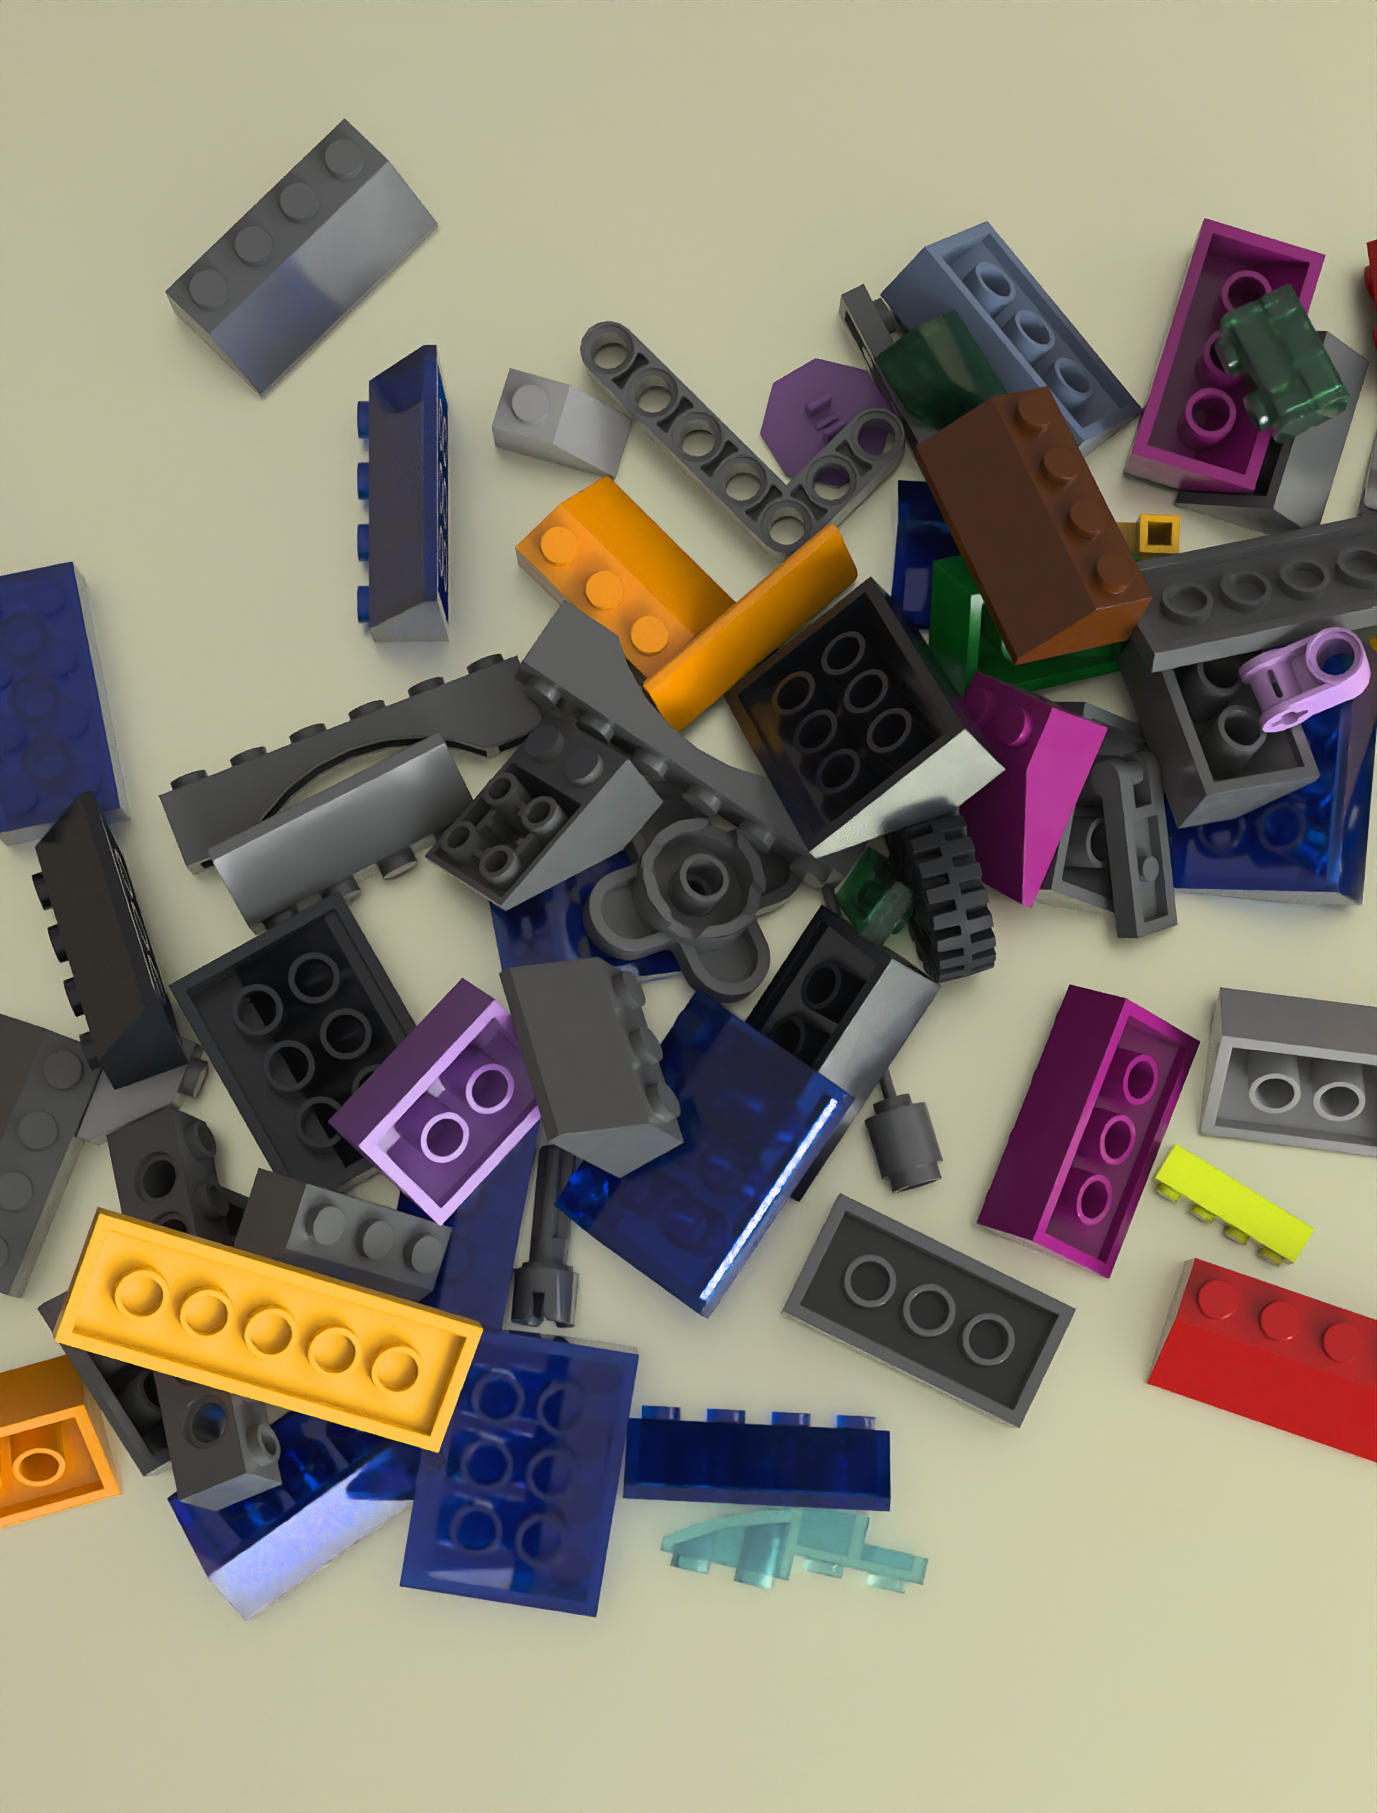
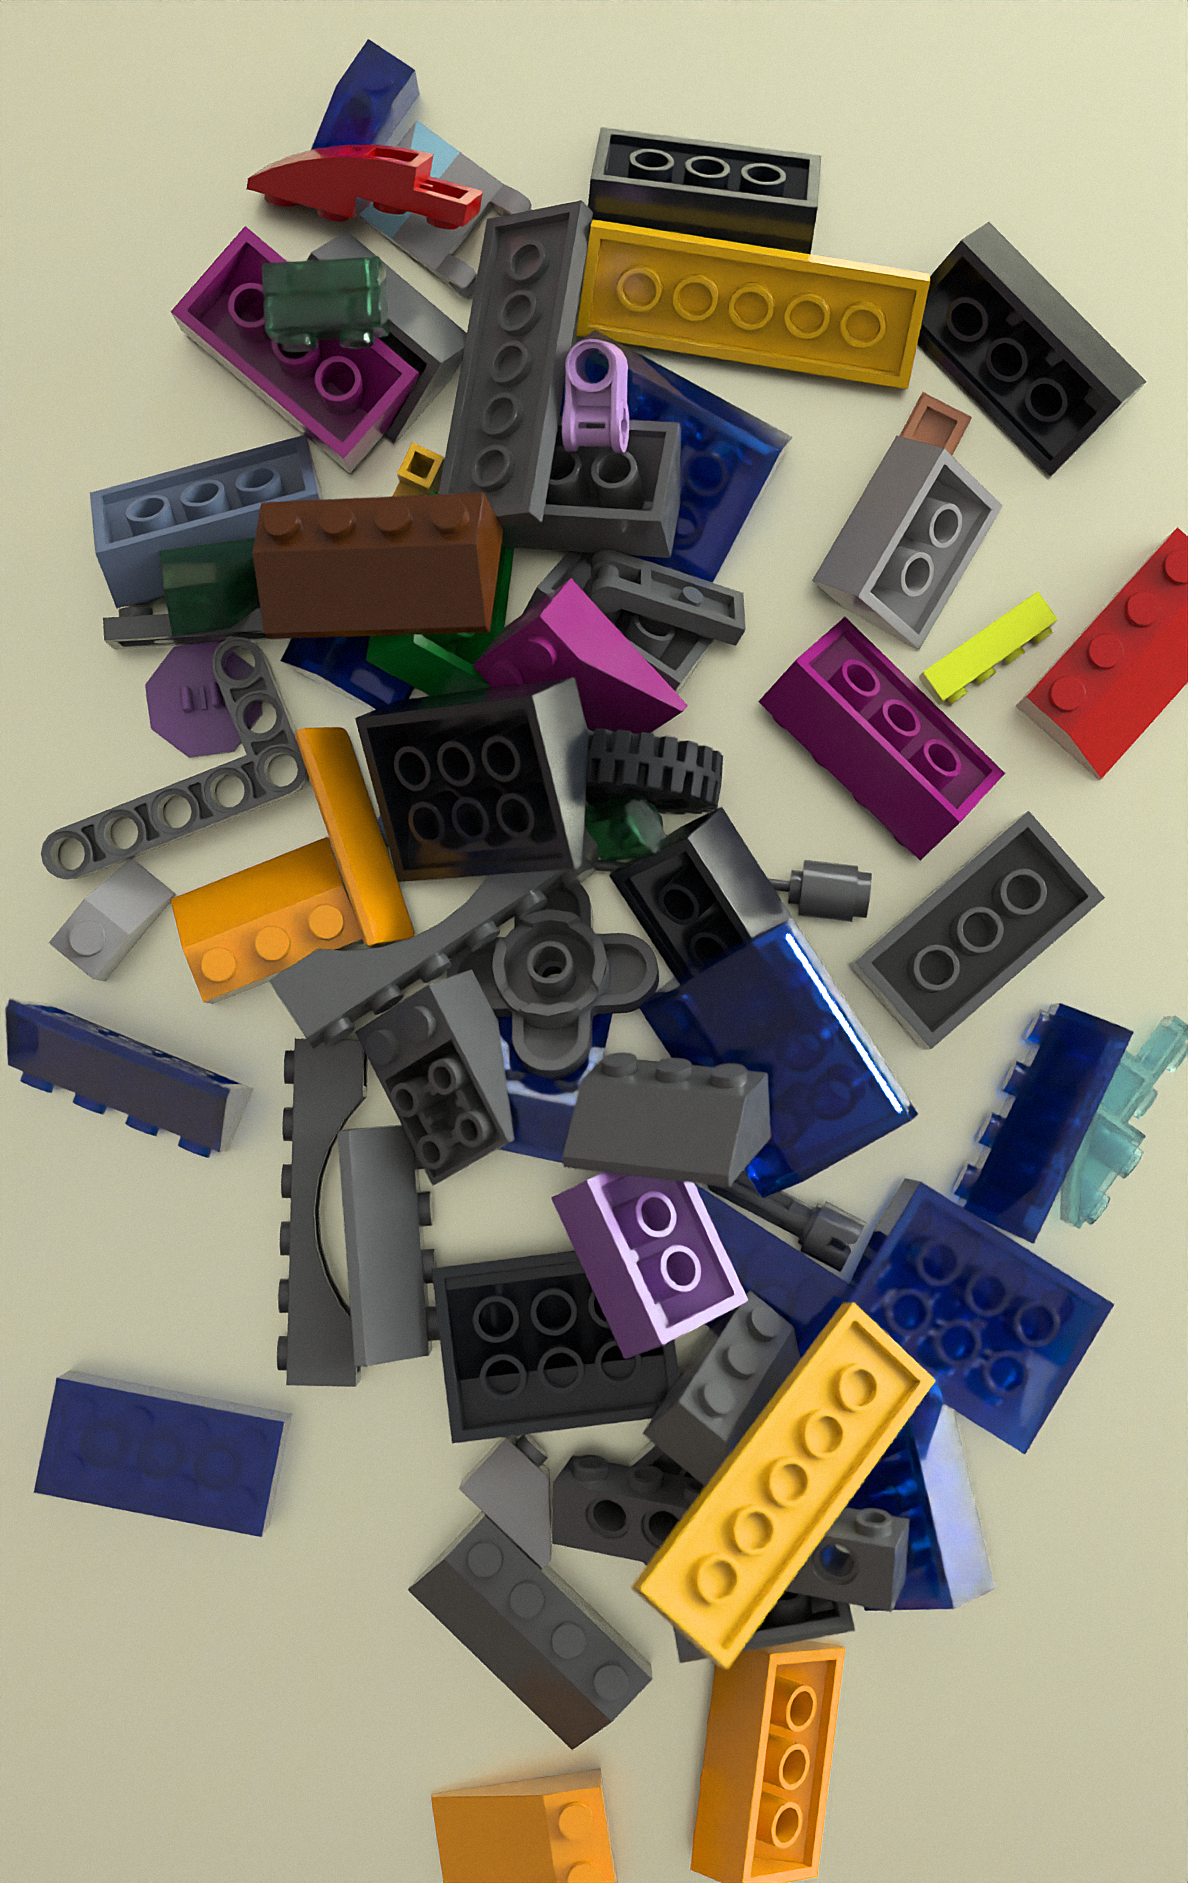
camera: 65 degrees left, 5 degrees up
black slope [32,790,189,1090] -> none

